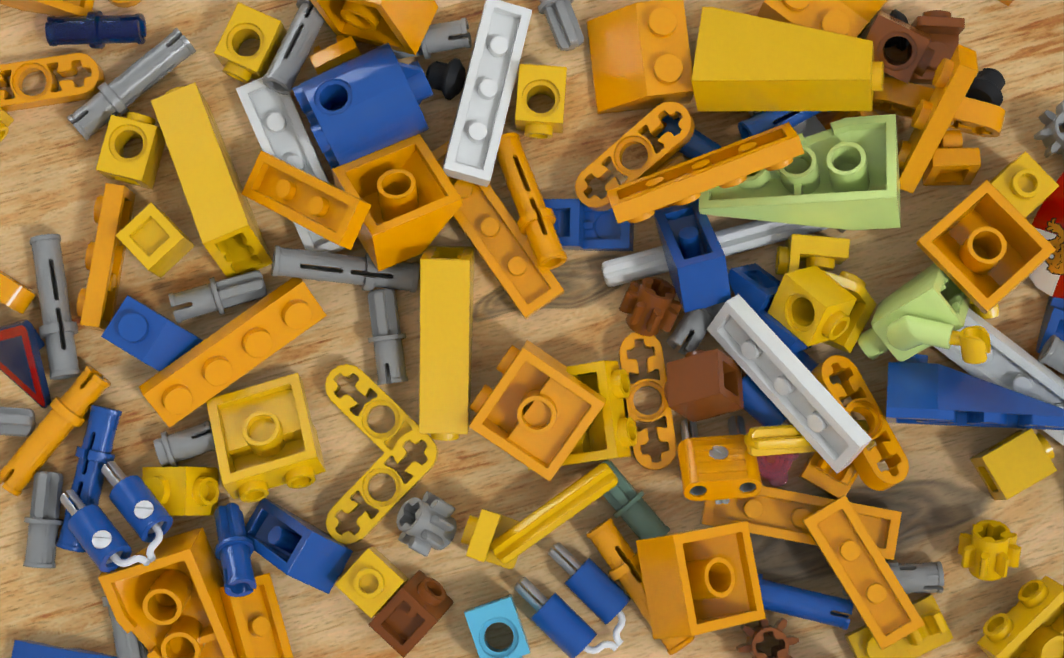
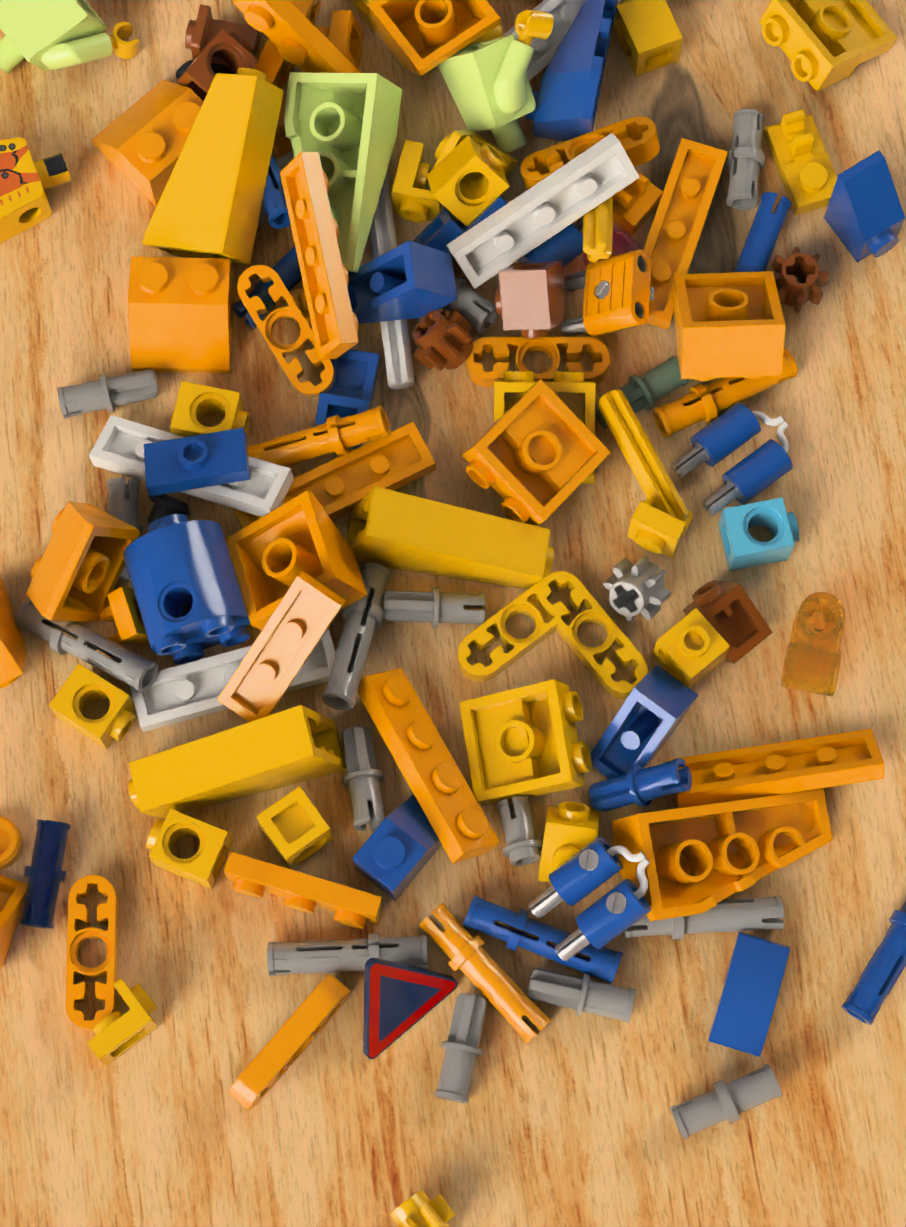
camera: 85 degrees left, 10 degrees down
light grey pin [67,28,196,141] -> none
light orange plate [802,495,925,650] -> none
yellow gear [958,520,1022,581] -> none
none -> blue plate [143,428,251,496]

